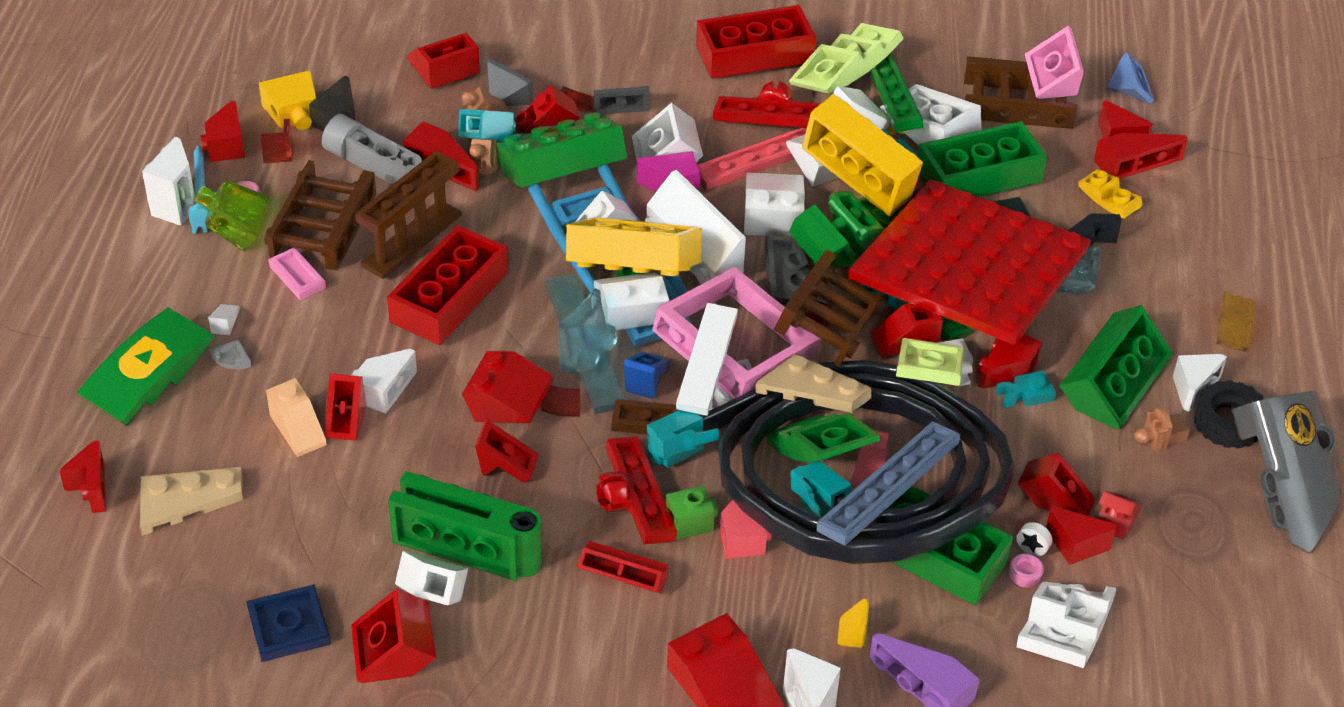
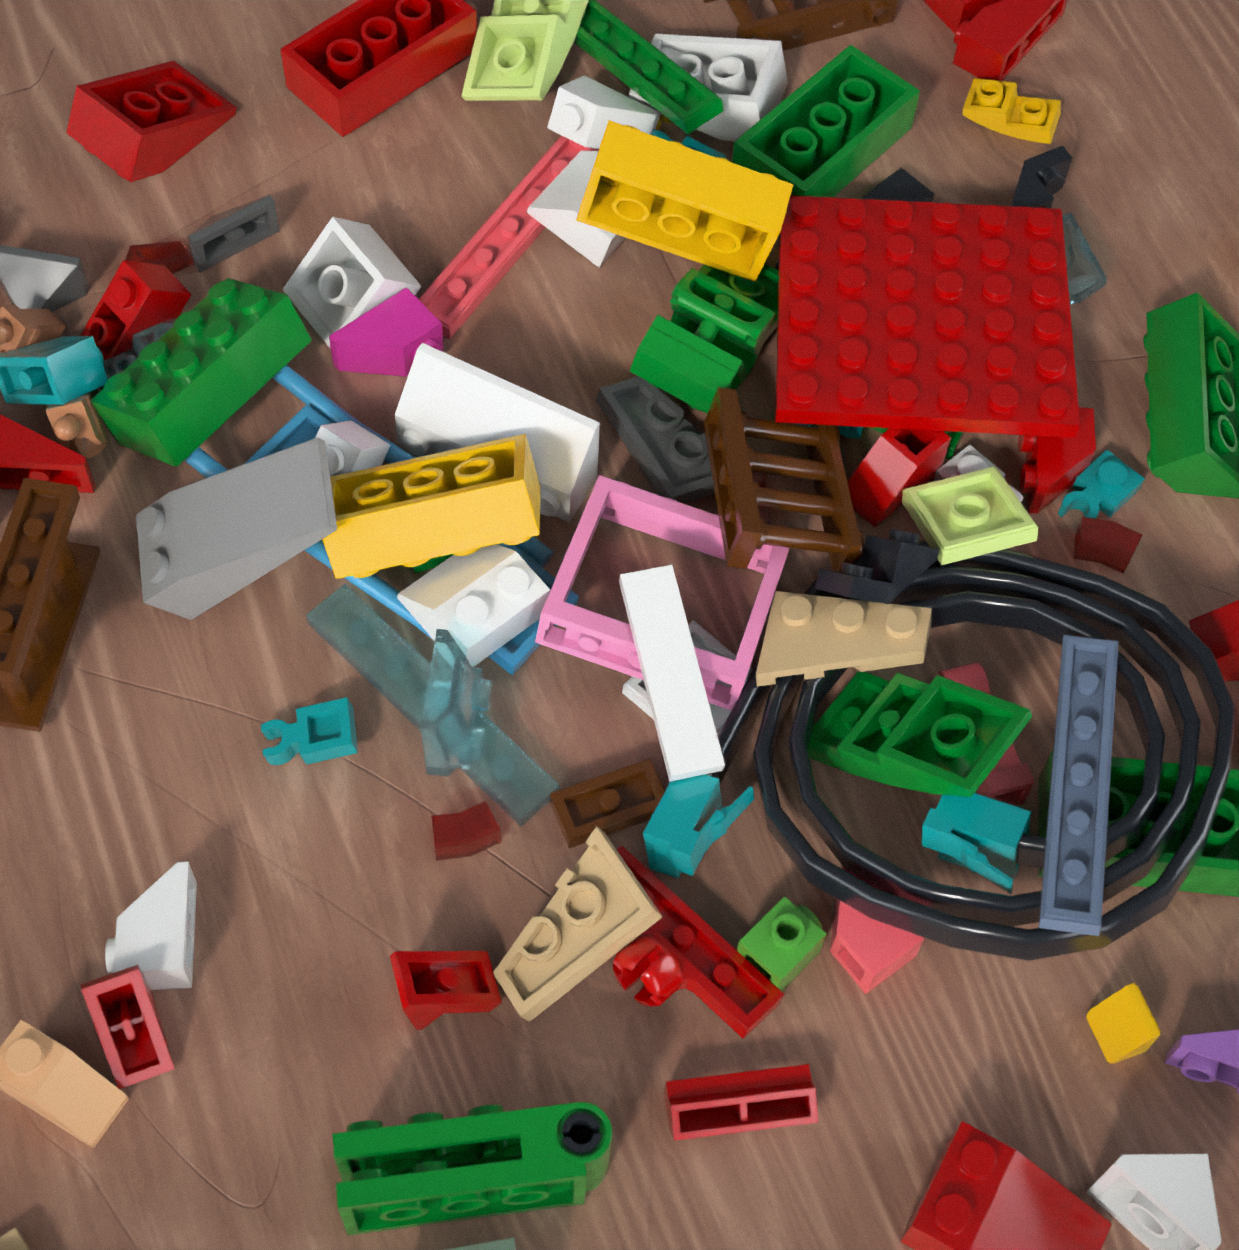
camera: 30 degrees left, 15 degrees up
red brick [387,225,509,345] -> none
red slope [462,351,554,424] -> none
blue slope [624,352,671,399] -> none
red plate [713,81,822,128] -> none
white slope [744,172,805,237] -> none
none -> red slope [66,60,237,183]
none -> light grey slope [136,437,337,620]
none -> teal plate [261,697,358,765]
none -> tan wing [493,826,663,1022]
none -> black slope [815,529,939,604]
none -> clear red piece [1074,517,1143,574]

